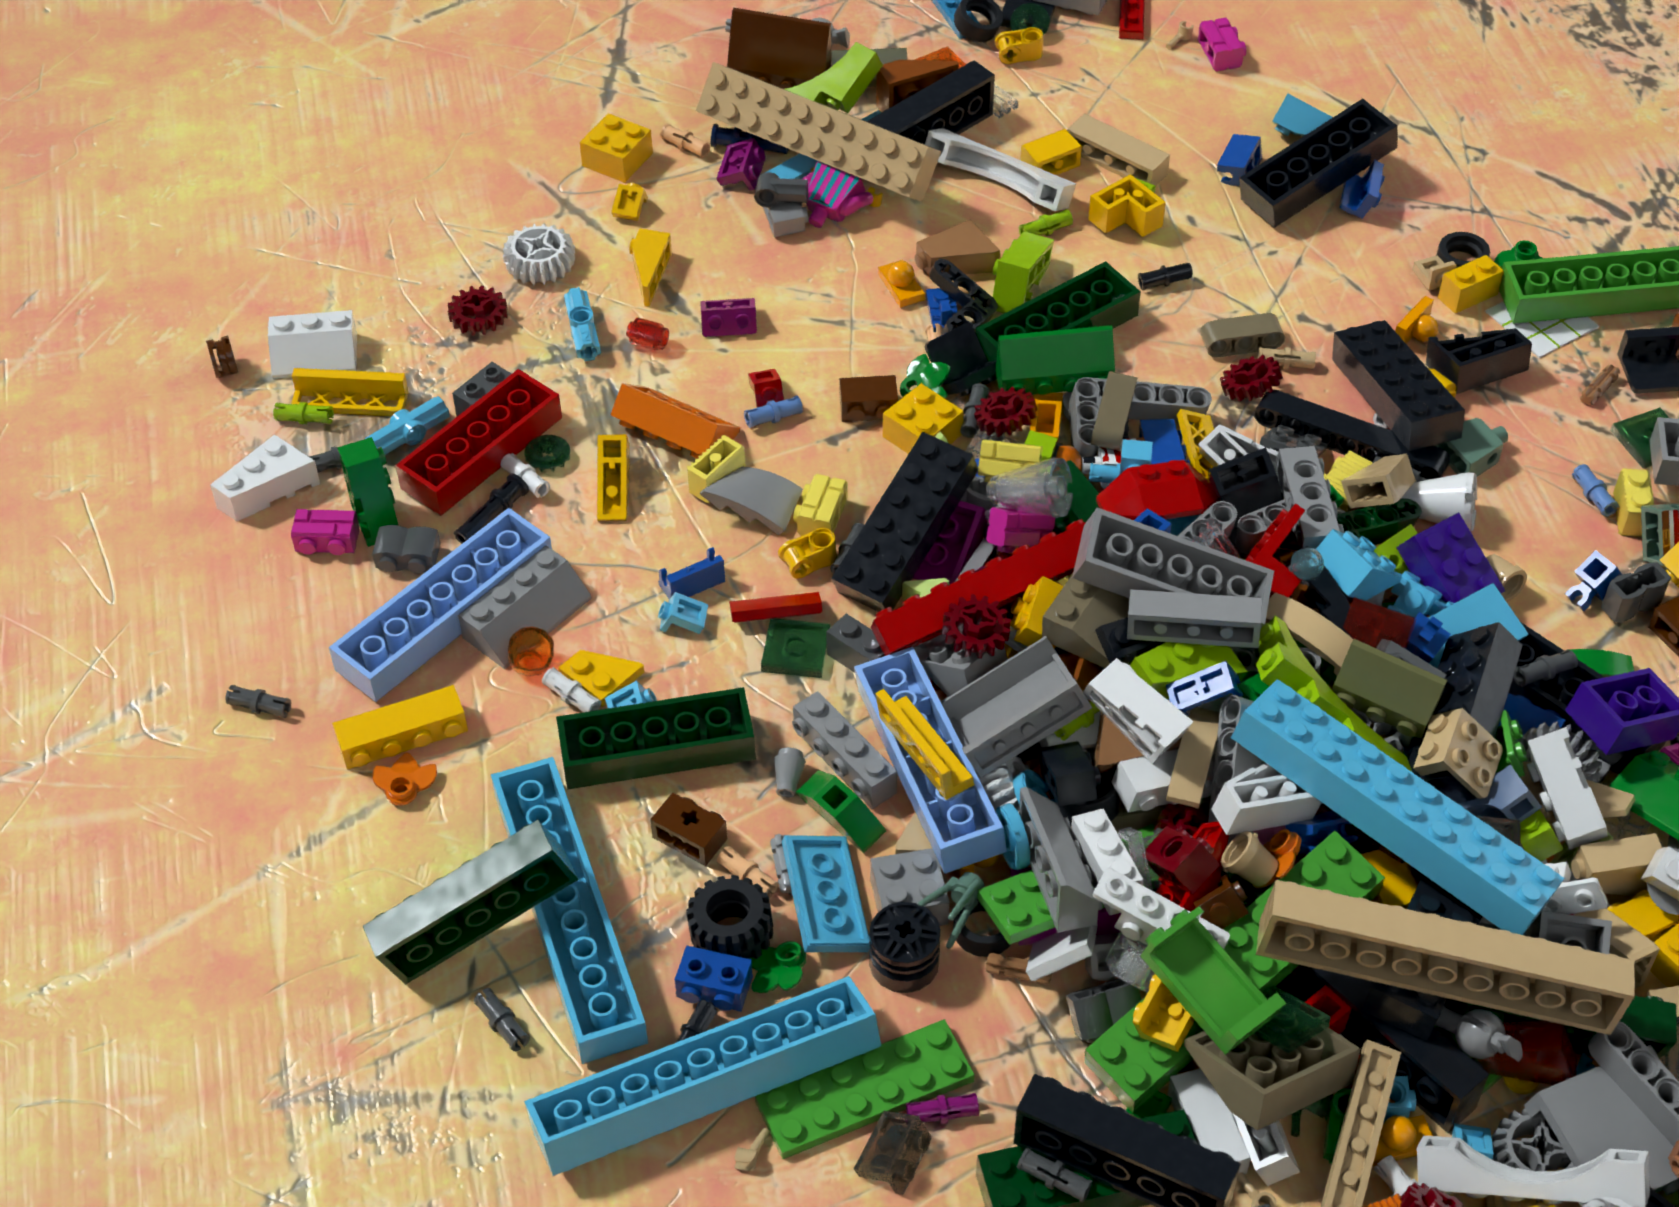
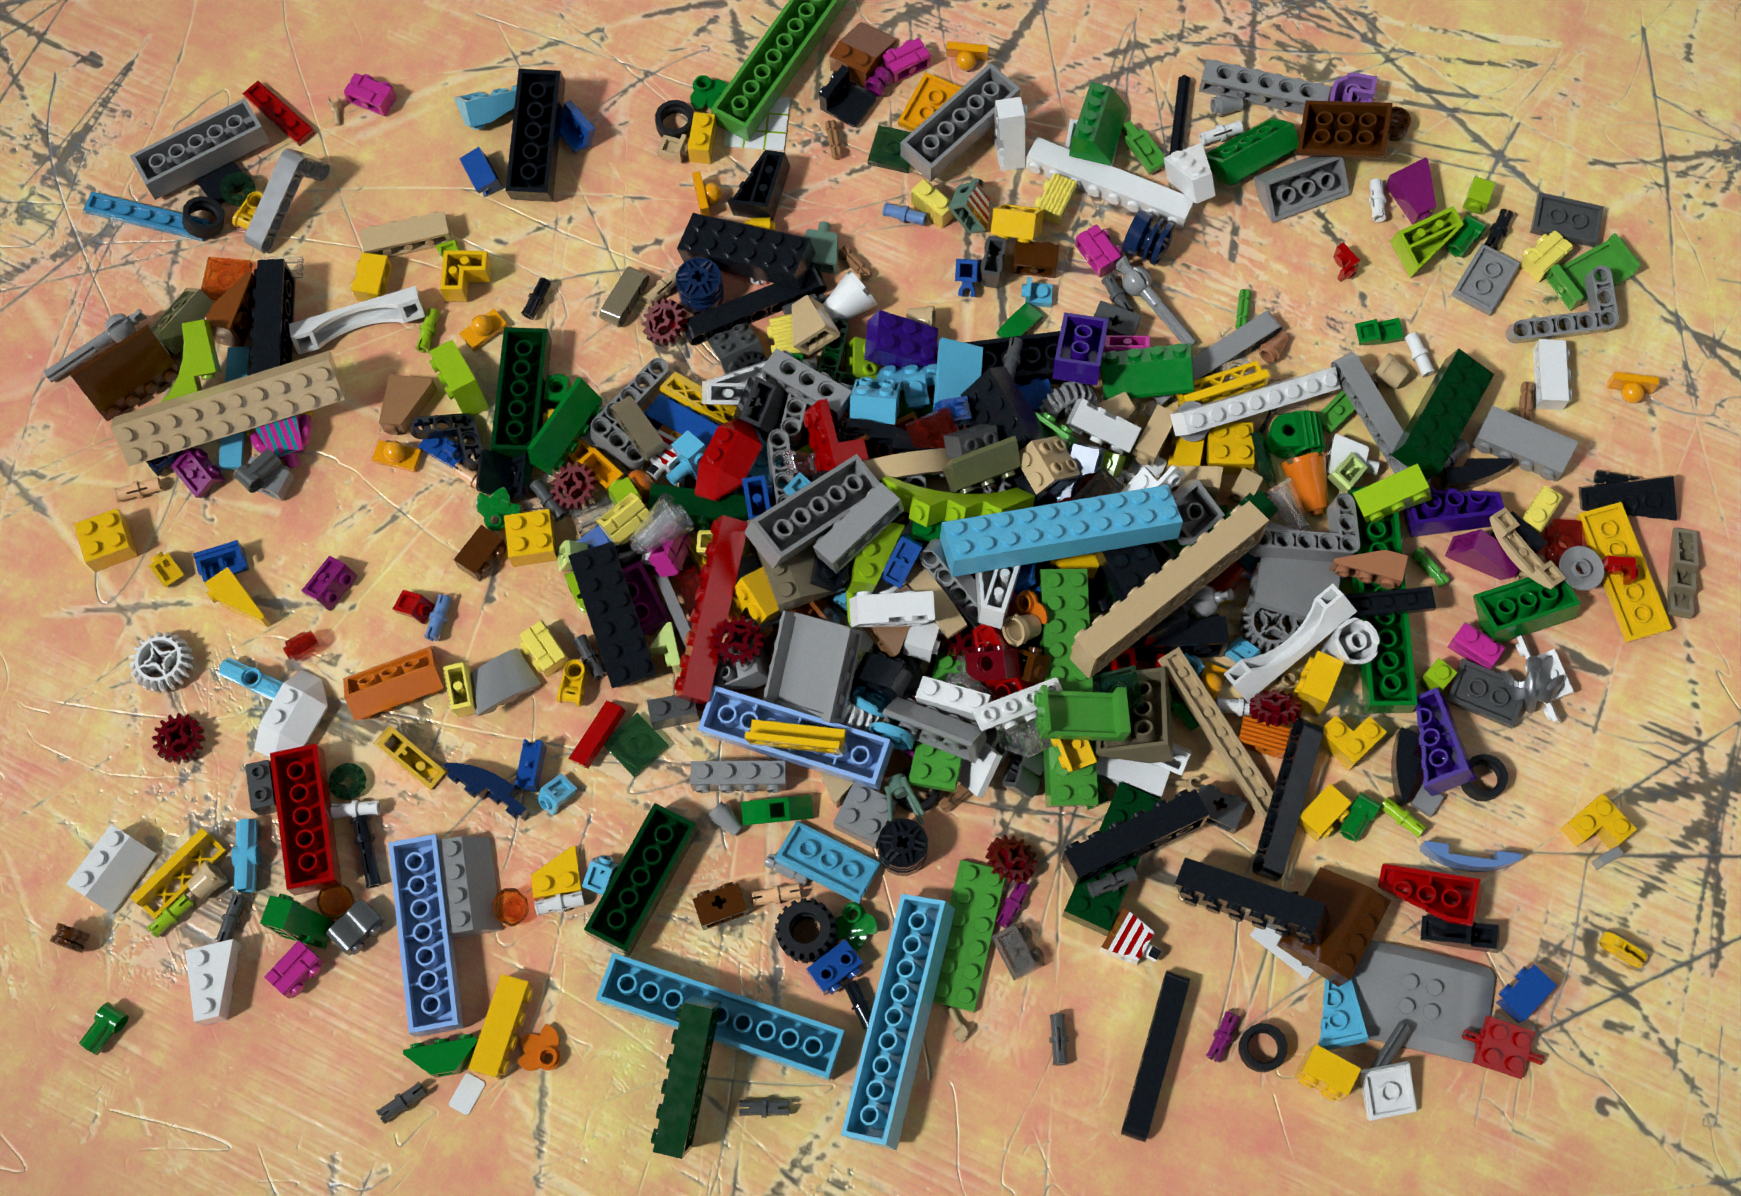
camera: 50 degrees left, 20 degrees up
clear light blue tile [1288,548,1324,580] -> none
none -> green piece [79,1002,129,1055]
none -> tan piece [187,860,228,900]
none -> blue hinge [193,540,249,583]
none -> light grey beam [244,148,330,253]
none -> white wedge [254,670,328,758]
none -> clear orange hair [316,883,354,920]
none -> green slope [403,1034,479,1078]
none -> dark blue slope [444,762,530,821]
none -> white sticker [449,1073,485,1115]
none -> light orange tile [459,309,508,352]
none -> dark blue wheel [676,257,724,315]
none -> medium nougat axle [838,245,873,281]
none -> dark red gear [985,835,1038,884]
none -> medium azure bracket [1021,277,1053,308]

